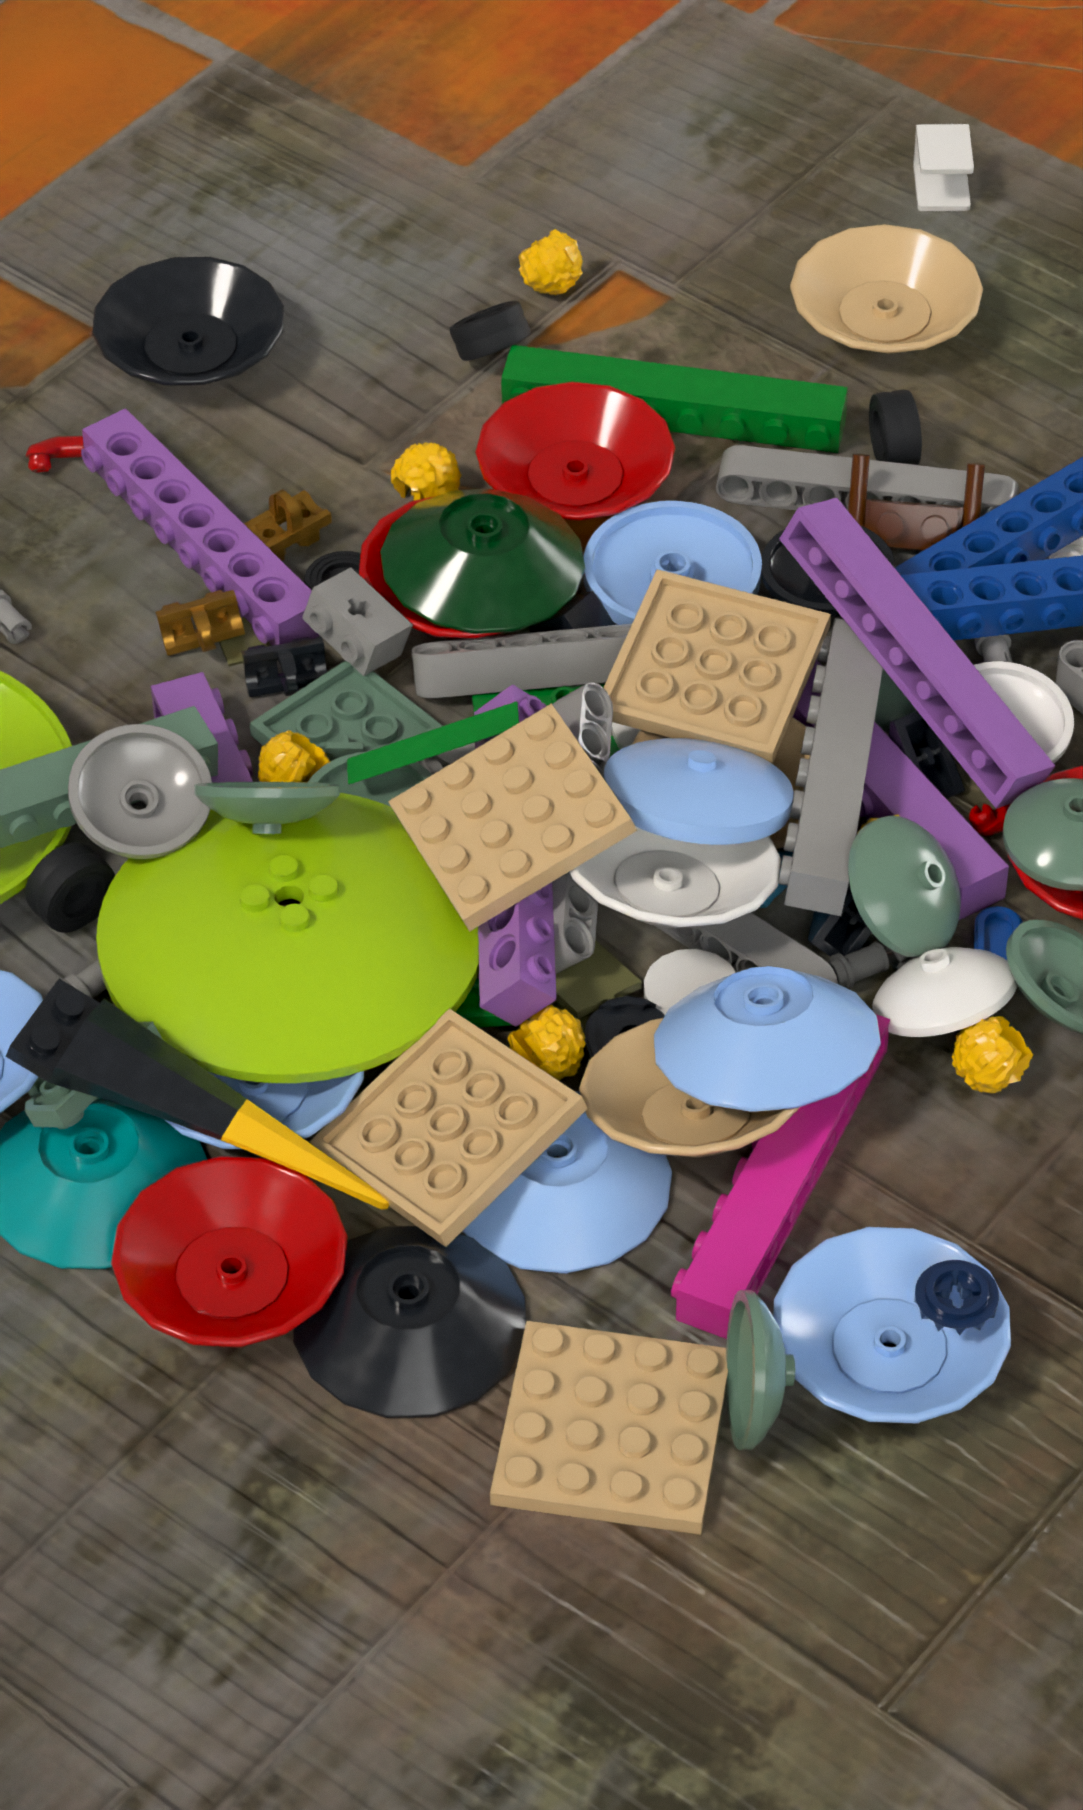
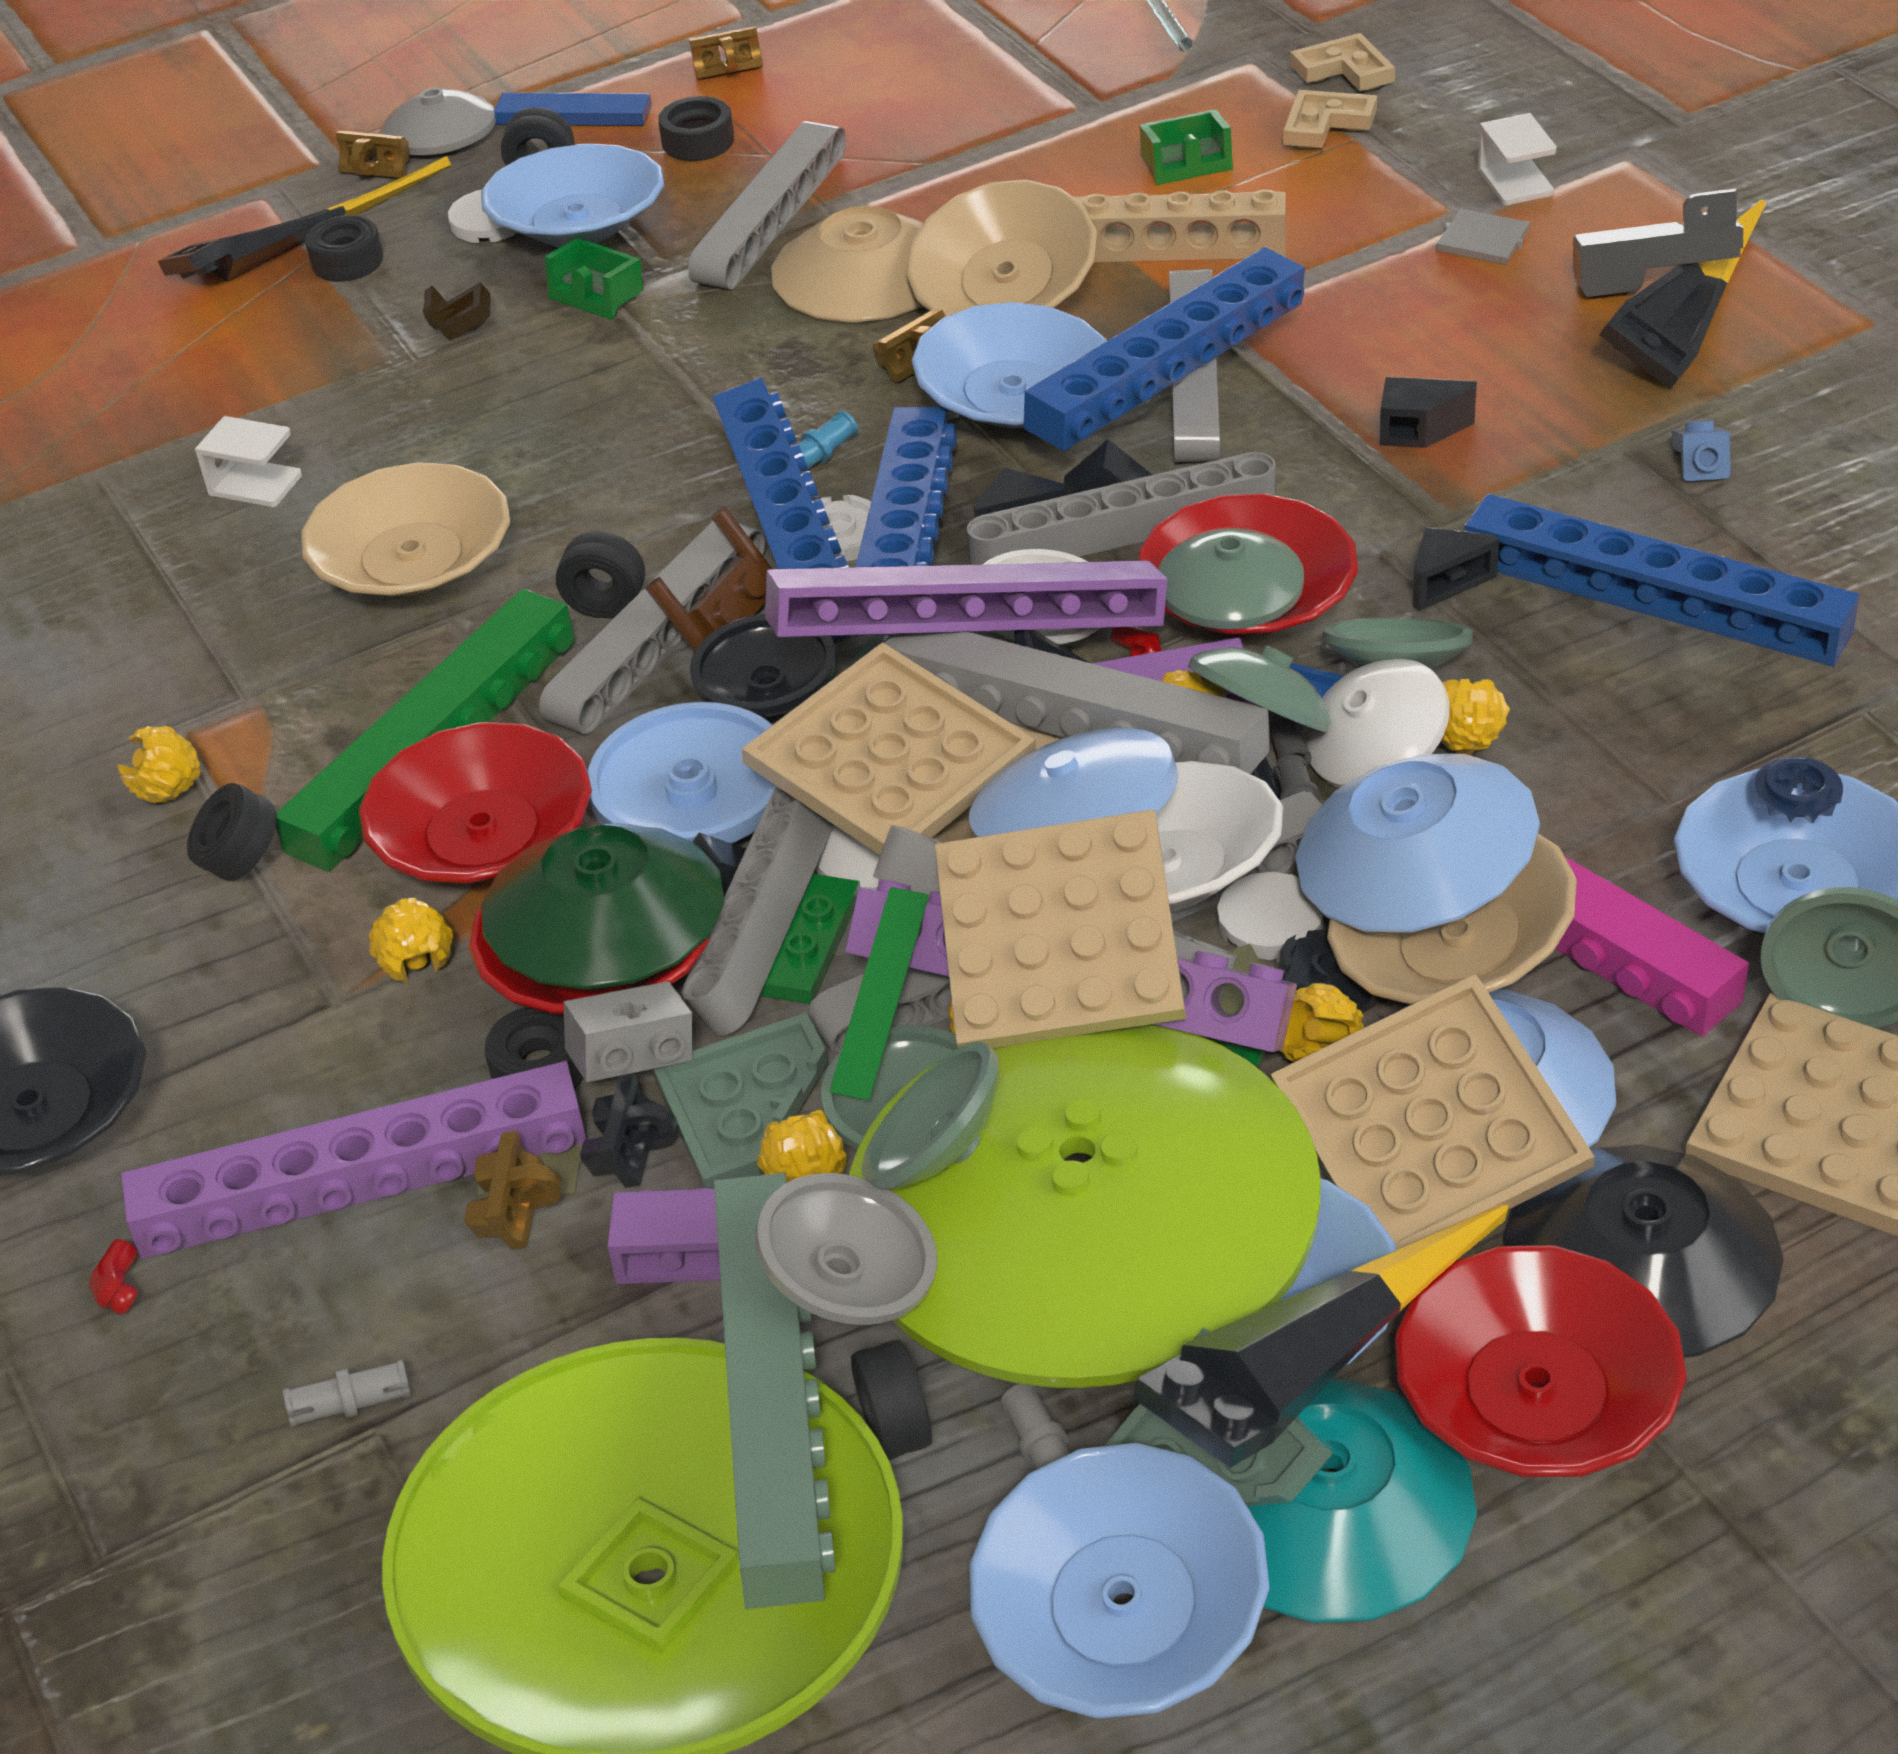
camera: 65 degrees left, 5 degrees down
pearl gold hips [244,489,332,561] -> none

